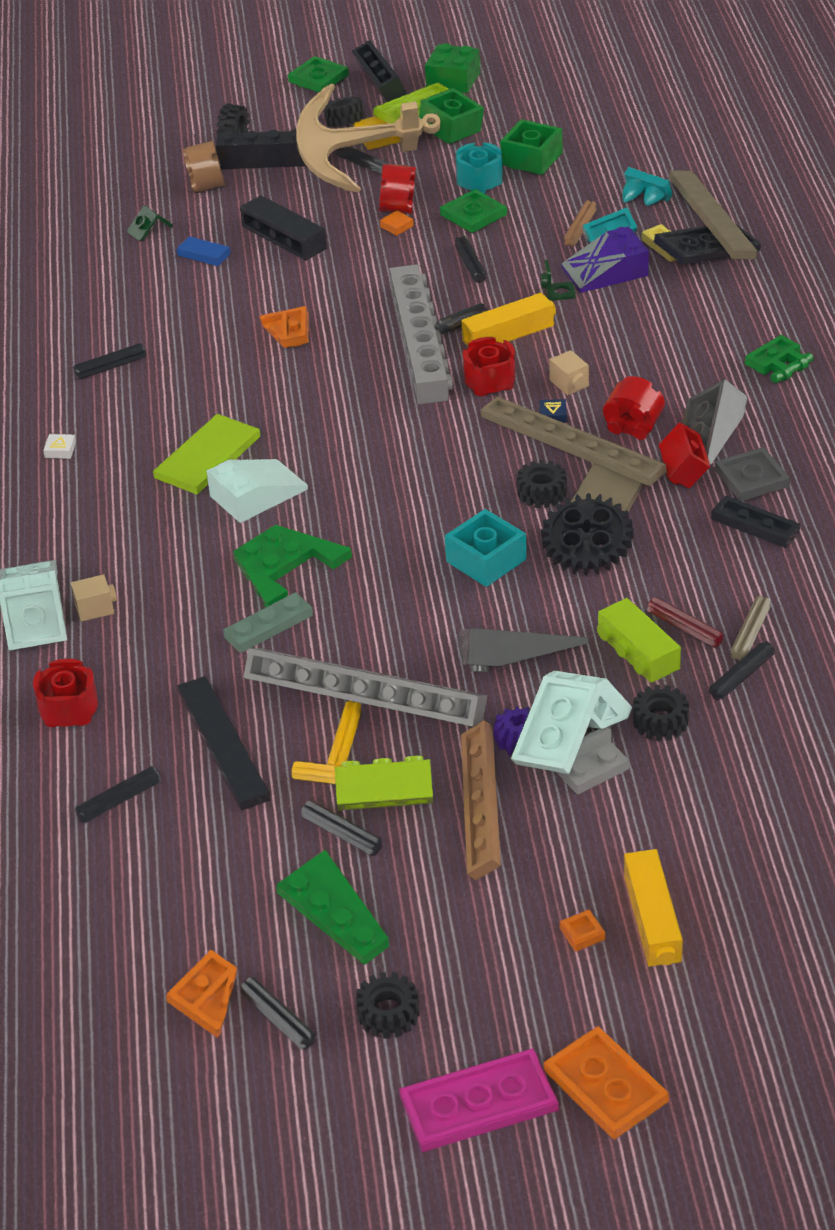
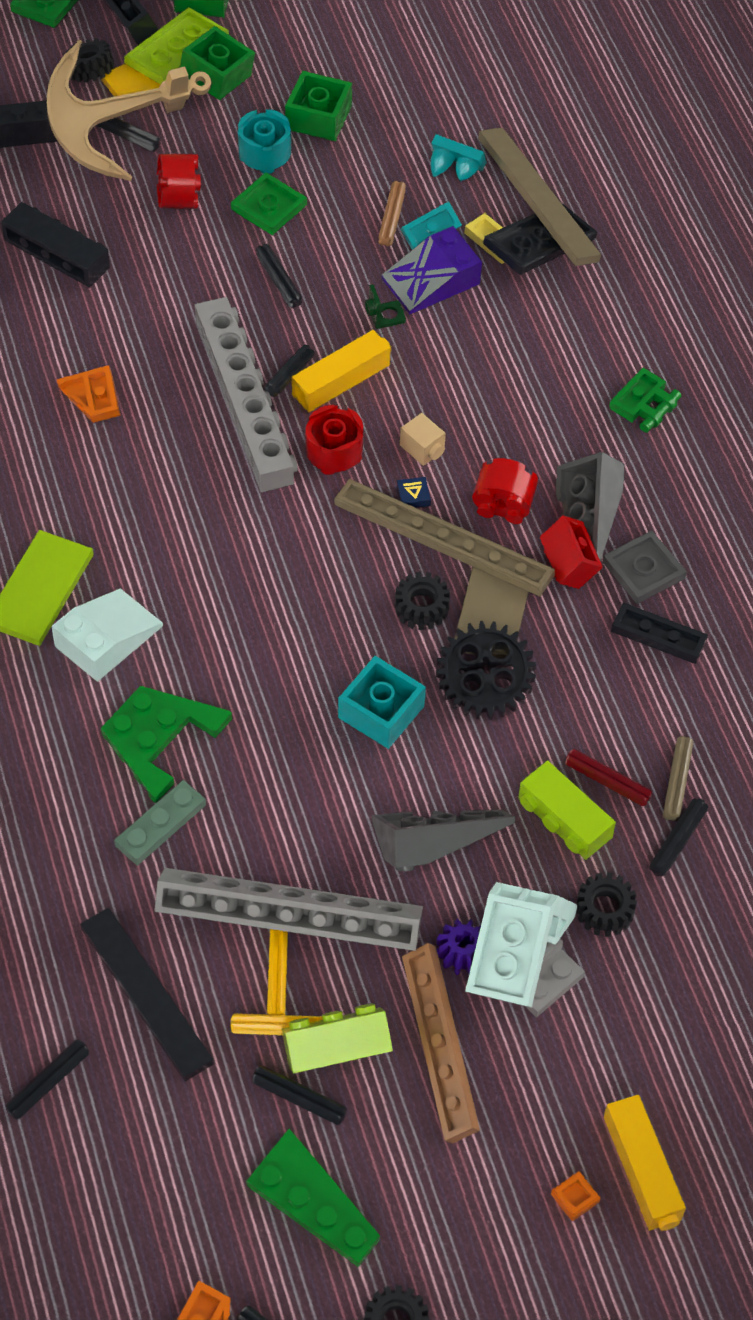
camera: 15 degrees left, 15 degrees up
orange tile [380,211,414,236] -> none

